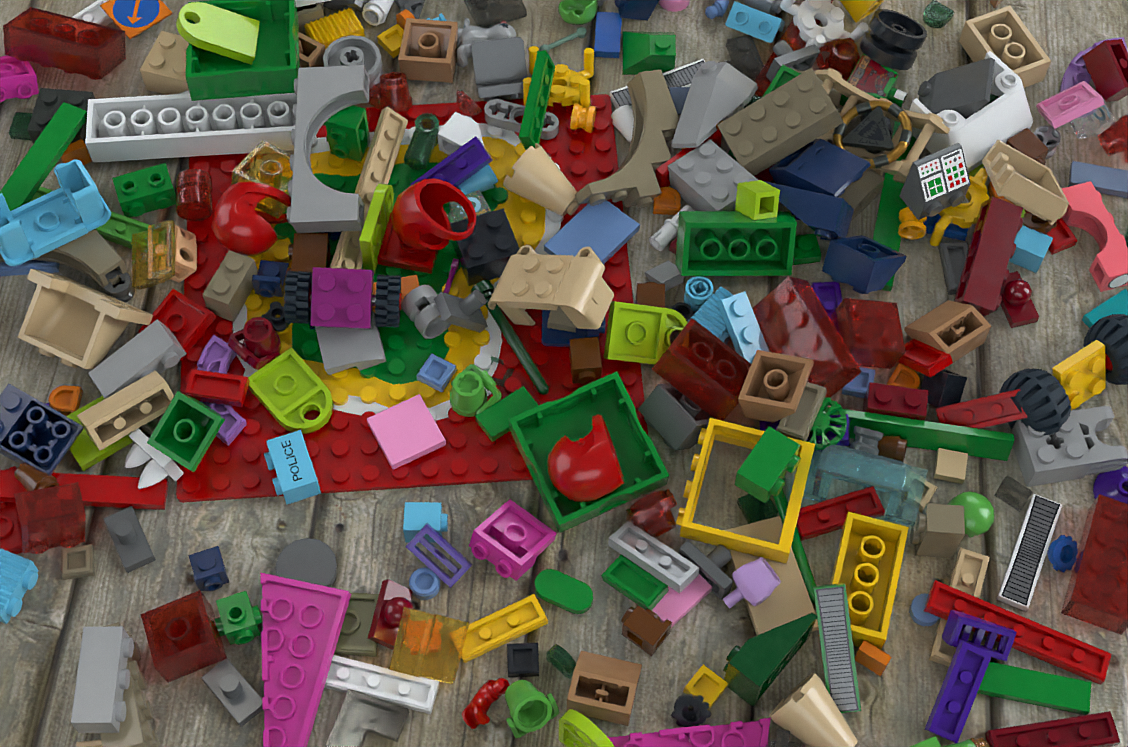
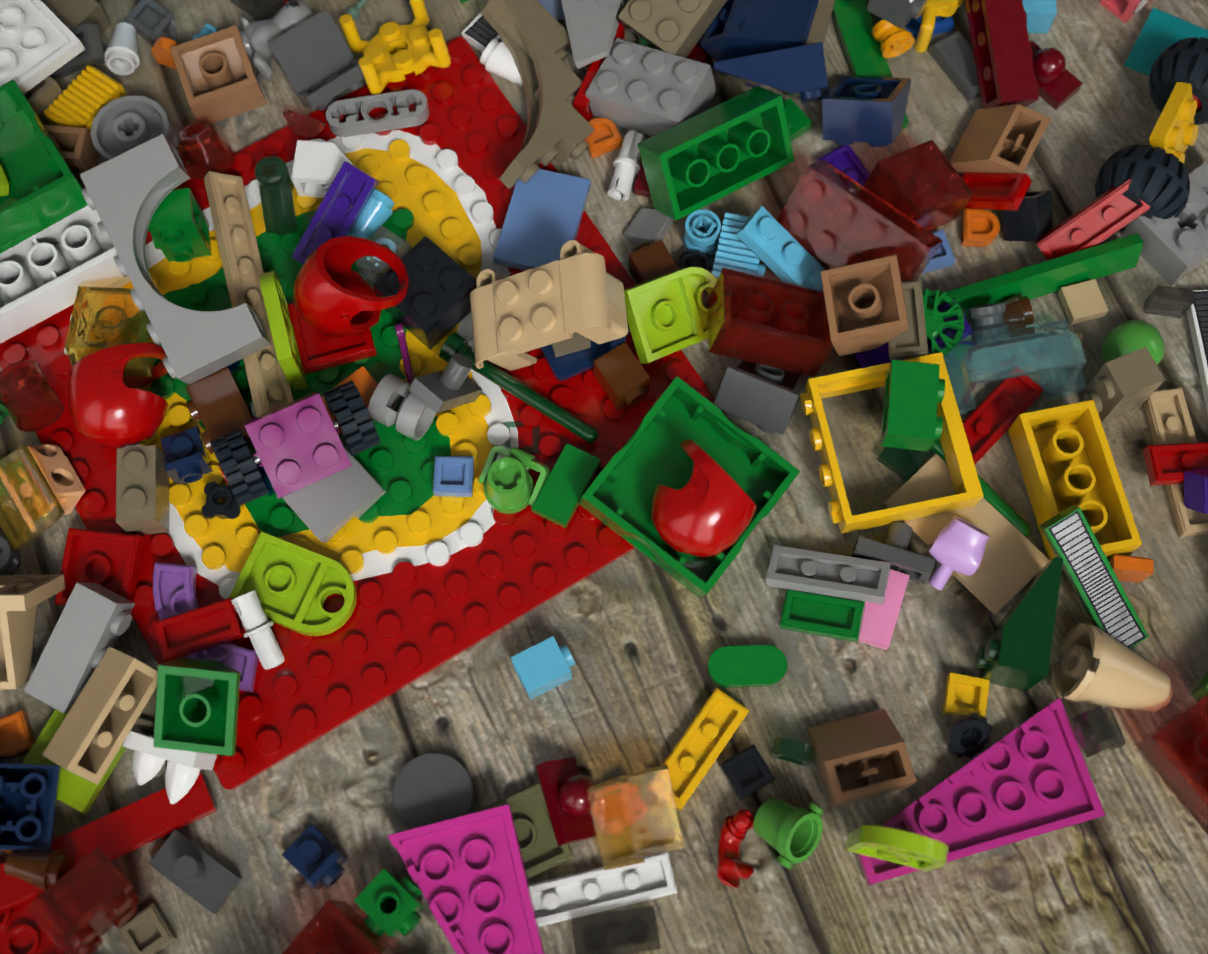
camera: 25 degrees left, 10 degrees up
dark red piece [228,317,281,370] -> none
medium azure brick [264,430,321,504] -> none
bright pink tile [367,394,446,470] -> none
yellow tile [377,24,404,58] -> none
dark purple tile [405,523,472,588] -> none
medium blue tile [409,567,440,600] -> none
dark pink plate [469,499,557,581] -> none
tan cone [503,143,579,216] -> none
green tile [518,50,555,150] -> none
light orange wheel [570,103,596,133] -> none
reddish brown brick [621,606,672,656] -> none
clear red piece [625,489,677,538] -> none
lime brick [735,180,780,220] -> none
dark red brick [863,382,928,421] -> none
medium blue tile [909,593,940,626] -> none
none -> white axle [231,590,284,670]

